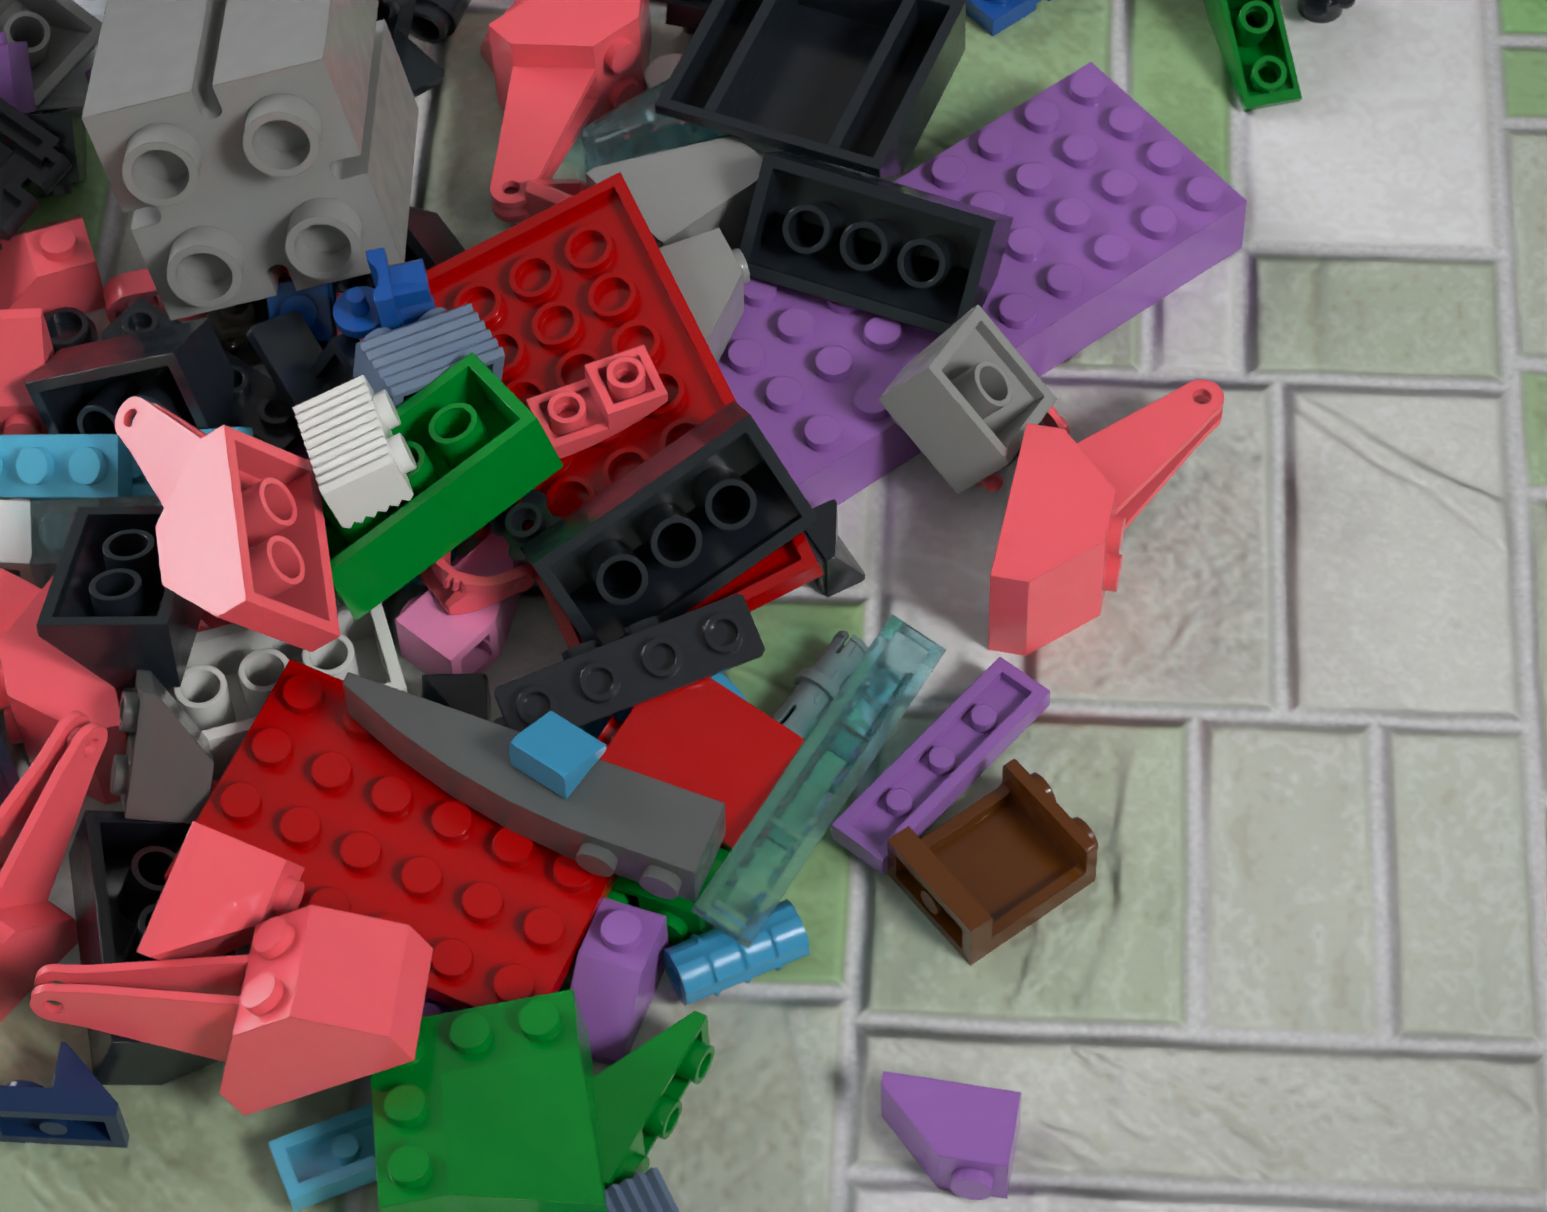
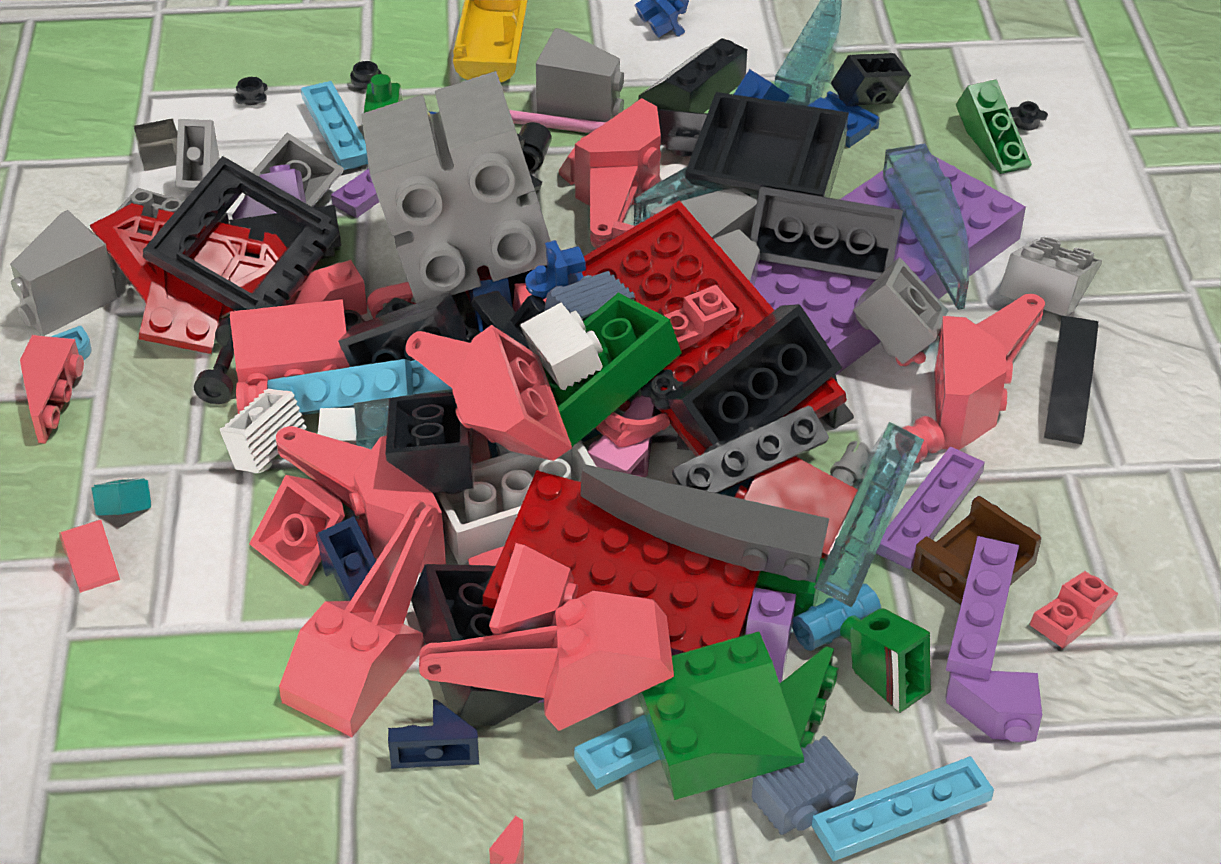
camera: 10 degrees left, 10 degrees down
dark grey slope [110,670,214,824] -> none
dark azure slope [509,711,607,800] -> none
none -> green torso [840,608,931,713]
none -> clear light blue slope [883,144,969,310]
none -> coral wheel [896,416,945,463]
none -> medium lavender plate [946,536,1019,681]
none -> light grey slope [998,237,1102,316]
none -> coral slope [1029,571,1118,648]
none -> black slope [1044,315,1099,444]

